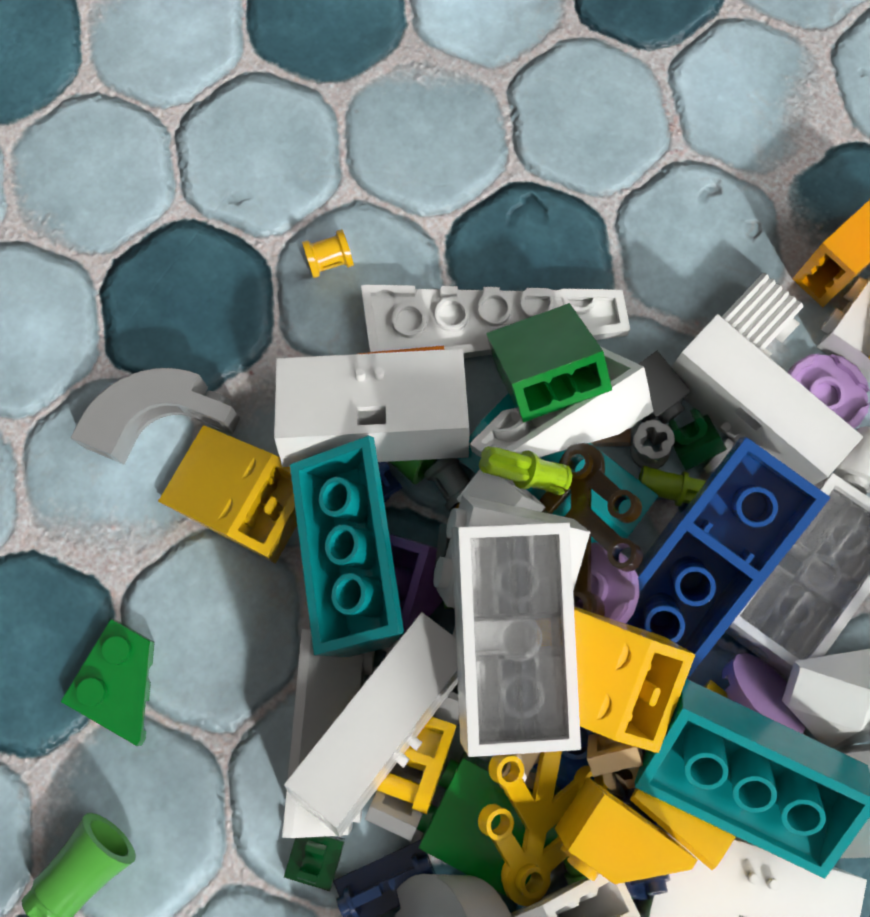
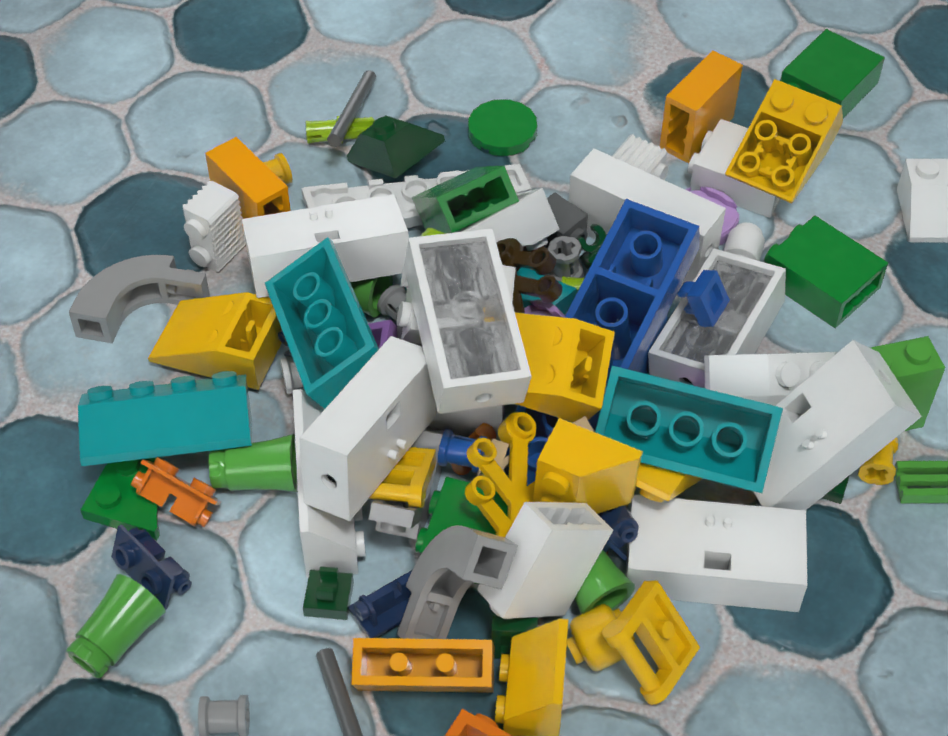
camera: 10 degrees left, 25 degrees down
none -> teal slope [78,371,252,466]
none -> dark blue hinge [111,524,192,610]
none -> orange hinge [131,457,222,527]
none -> white brick [183,181,246,272]
none -> light orange brick [205,137,291,236]
none -> bright green plant [208,434,298,492]
none -> lime axle [305,116,375,144]
none -> dark grey bar [327,70,376,147]
none -> dark green slope [347,115,445,178]
none -> green tile [468,99,537,156]
none -> blue tile [677,270,730,327]

